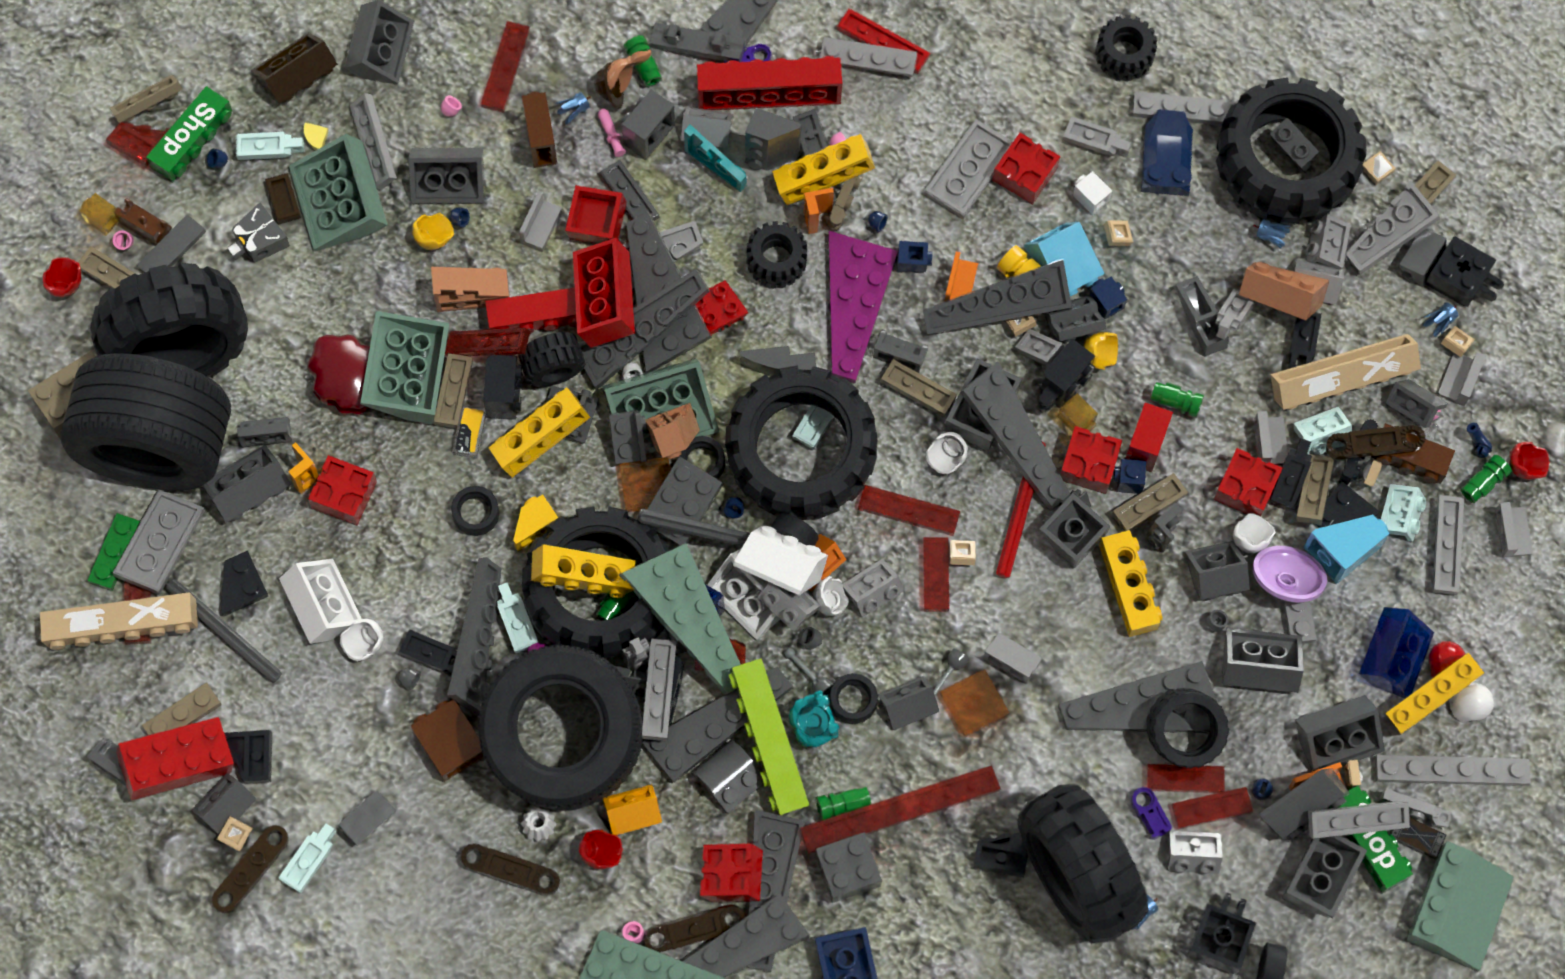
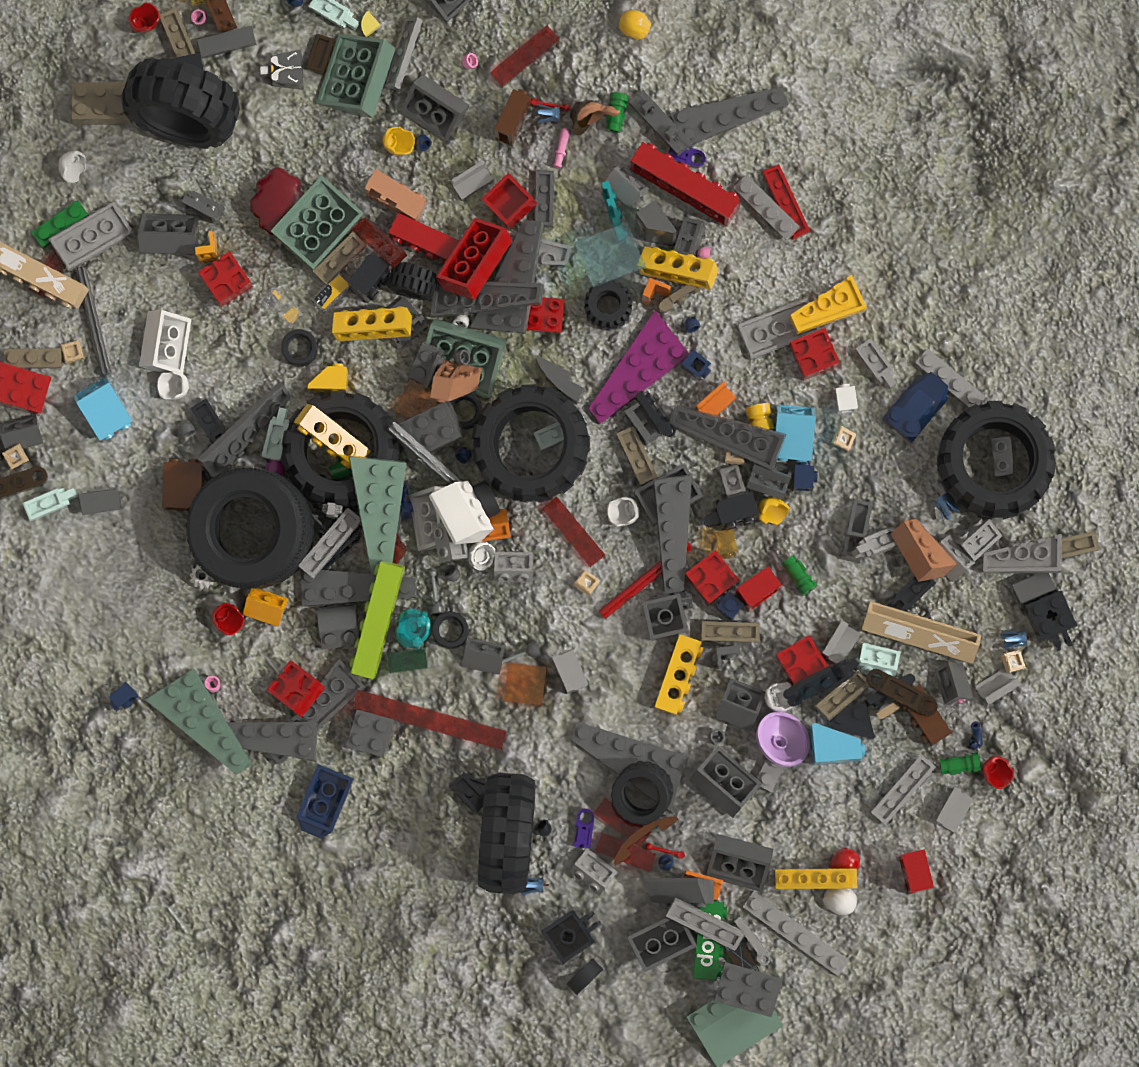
camera: 40 degrees right, 10 degrees up
black tyre [61,353,231,490] -> none
black wing [221,550,269,616] -> none
black wing [224,730,272,784] -> none
dark brown plate [461,843,560,896] -> none
dark grey brick [621,89,675,160] -> none
dark brown plate [643,904,745,953] -> none
green axle [816,787,871,822] -> none
clear red tile [923,537,950,612] -> none
black tyre [1095,15,1157,81] -> none
tan tile [1343,760,1363,791] -> none
clear blue slope [1359,607,1435,699] -> none
tile [1363,151,1396,185] -> none
light aqua bracket [1381,484,1426,542] -> none
none -> white hair [59,150,86,183]
none -> tan tile [61,340,85,364]
none -> medium azure slope [74,376,133,441]
none -> clear slope [261,286,304,327]
none -> clear green plate [387,649,428,674]
none -> dark grey hinge [453,350,470,365]
none -> red hinge [531,98,570,111]
none -> clear light blue piece [574,222,646,288]
none -> reddish brown slope [613,816,679,867]
none -> black hinge [636,391,676,438]
none -> red hinge [645,843,685,859]
none -> dark grey brick [714,962,782,1017]
none -> black hinge [783,666,838,707]
none -> yellow wing [789,275,867,334]
none -> red piece [899,849,934,895]

